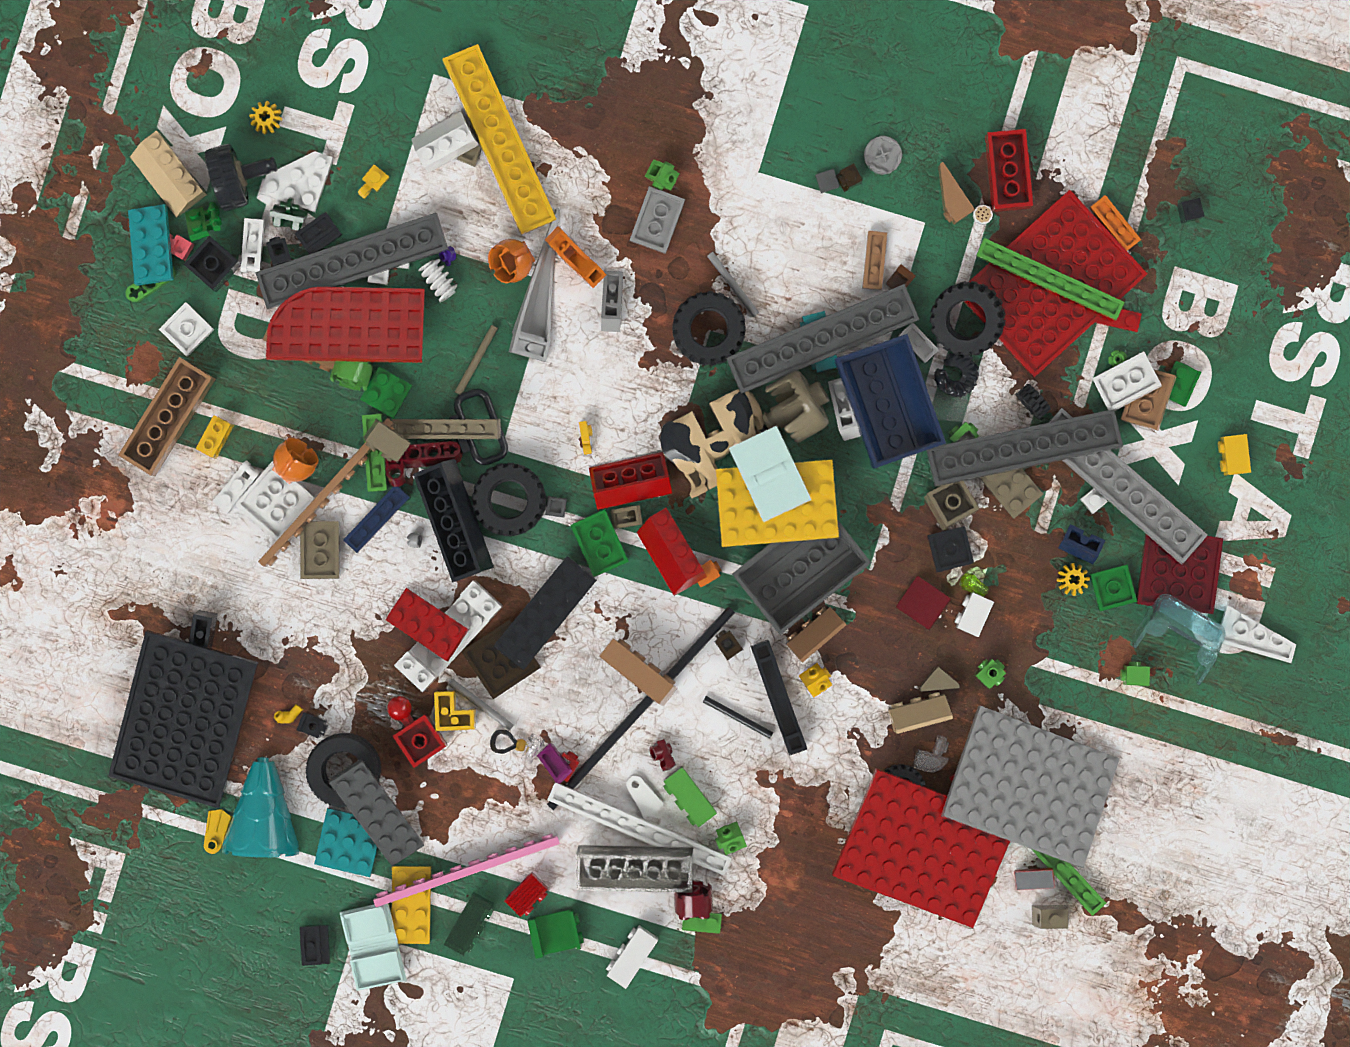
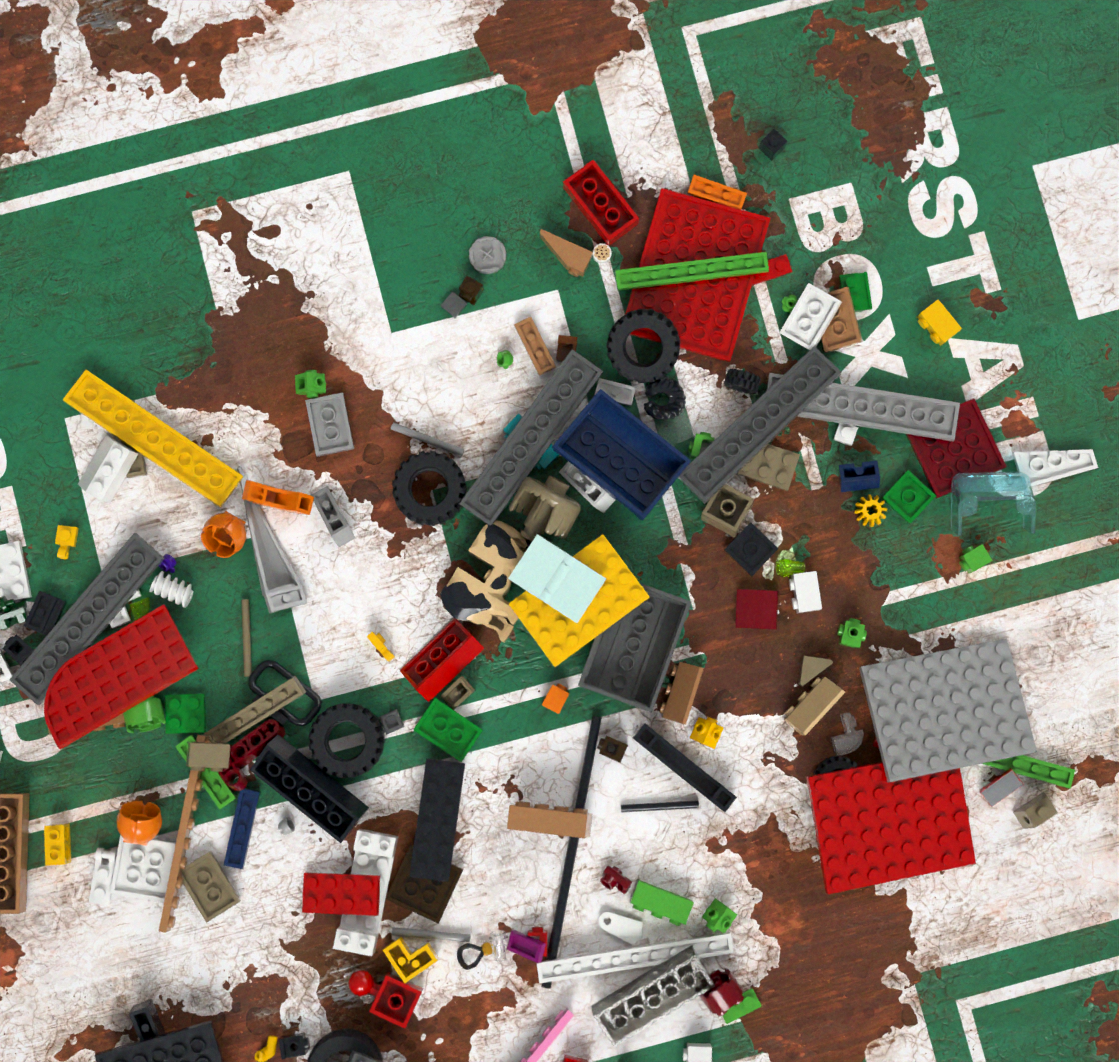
camera: 35 degrees left, 5 degrees down
red slope [636,508,707,596] -> none
none -> clear neon green tile [130,597,150,621]
none -> bright green plate [496,350,513,369]

